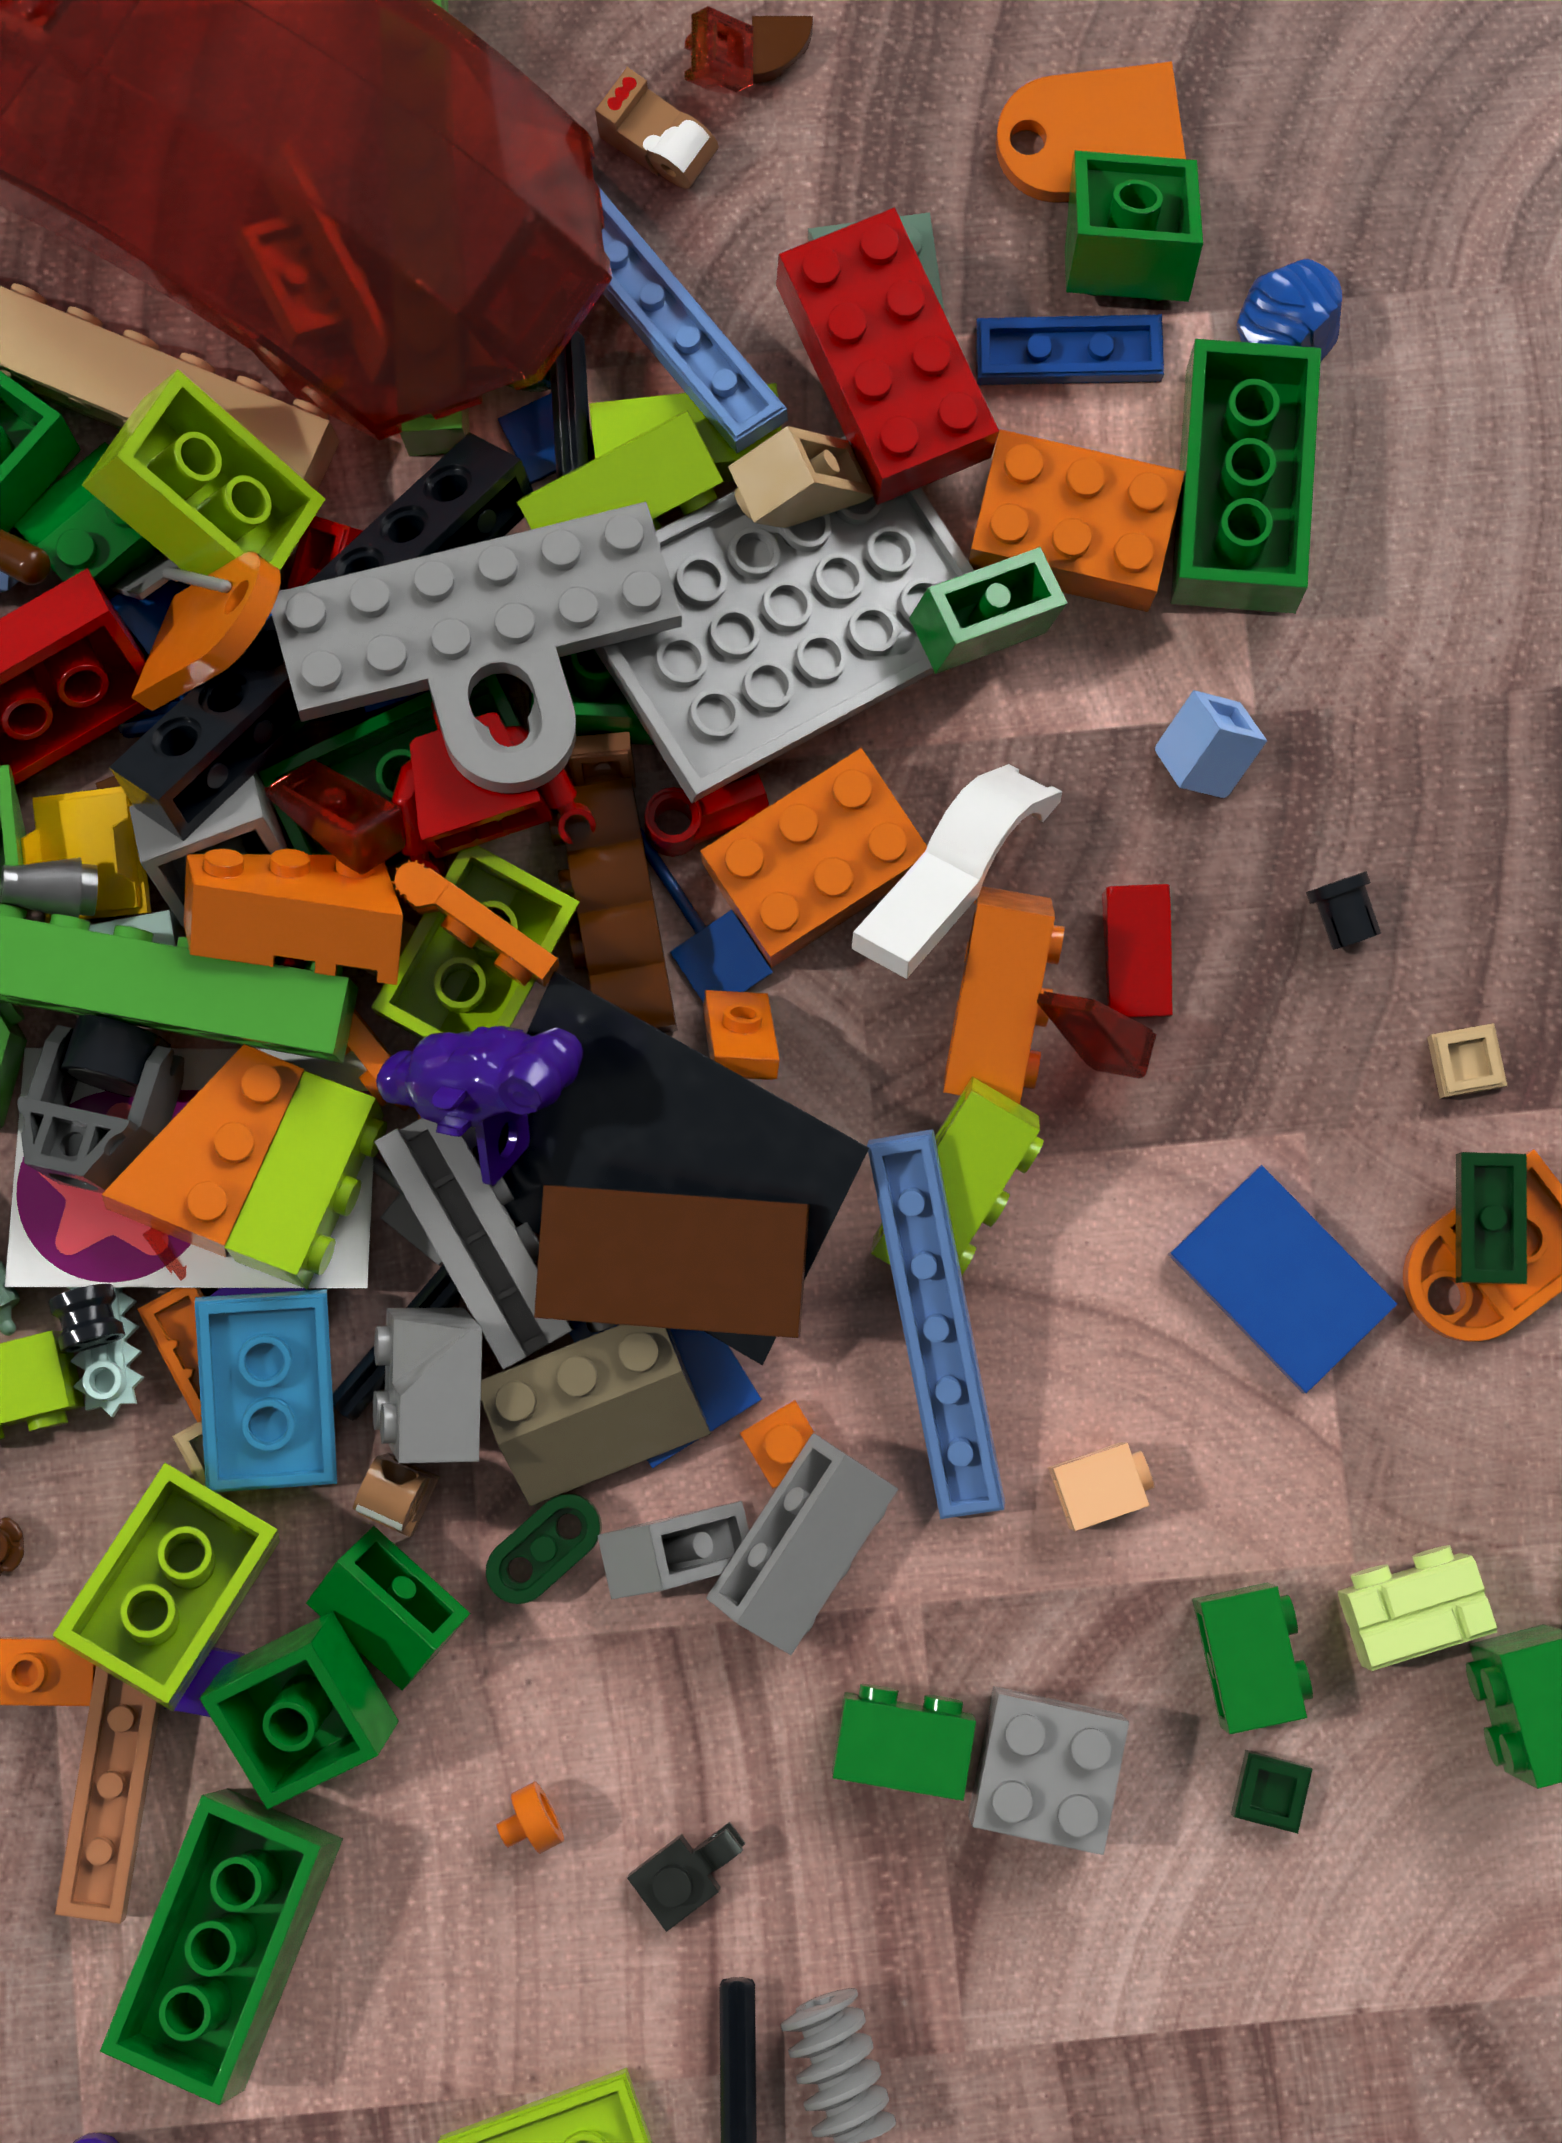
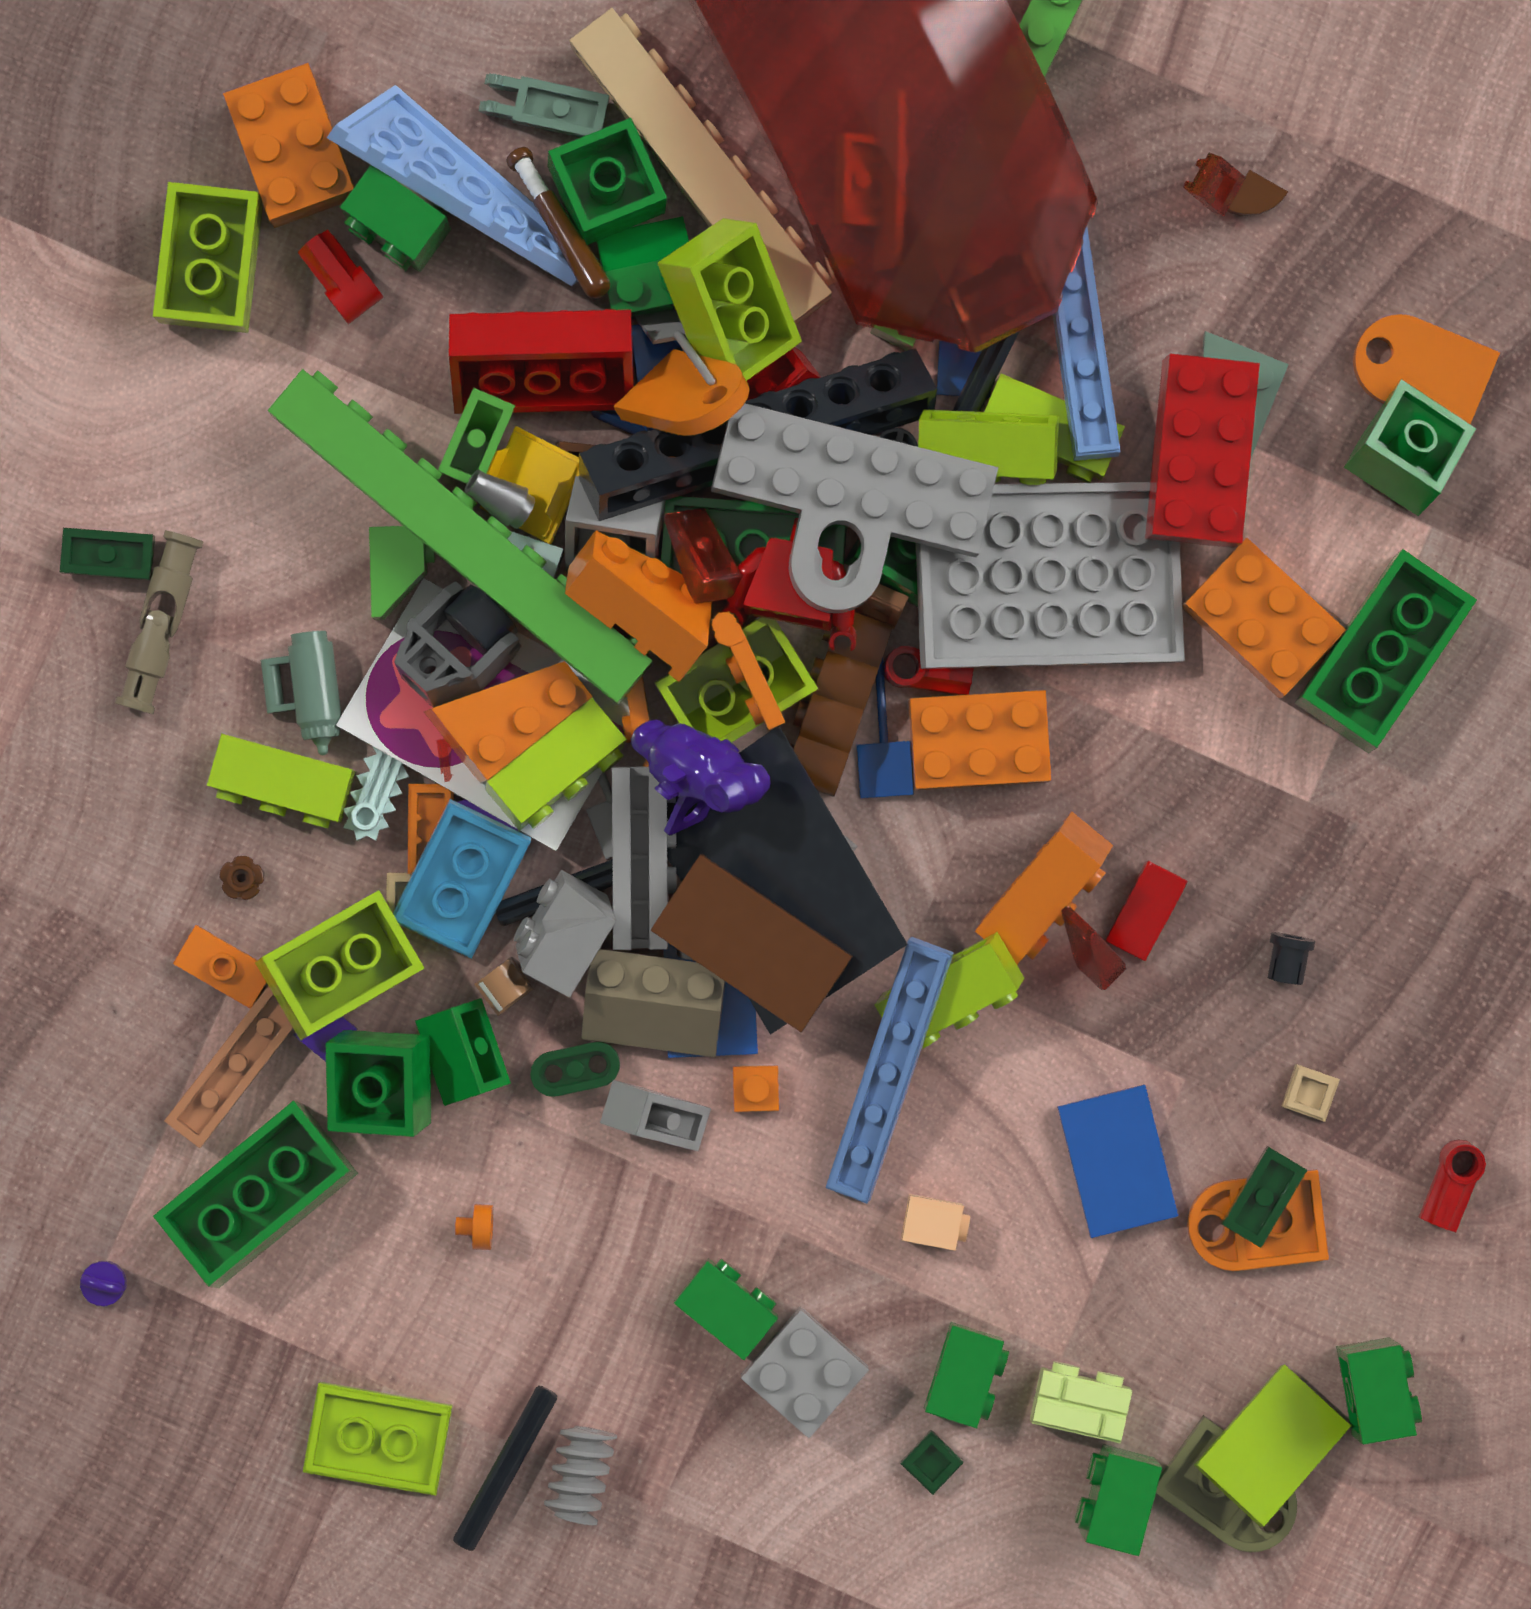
camera: 20 degrees right, 5 degrees up
black wheel [48,1284,126,1353] -> none
medium nougat leg [595,67,719,189] -> none
pearl dark grey plate [627,1822,745,1932] -> none
orange plate [703,990,780,1080] -> none
light grey brick [706,1433,898,1655] -> none
tan slope [728,426,874,528] -> none
white piece [852,764,1062,979] -> none
green brick [909,547,1068,674] -> none
blue tile [975,314,1164,385] -> none
light blue panel [1155,690,1267,798] -> none
blue hair [1236,259,1342,361] -> none

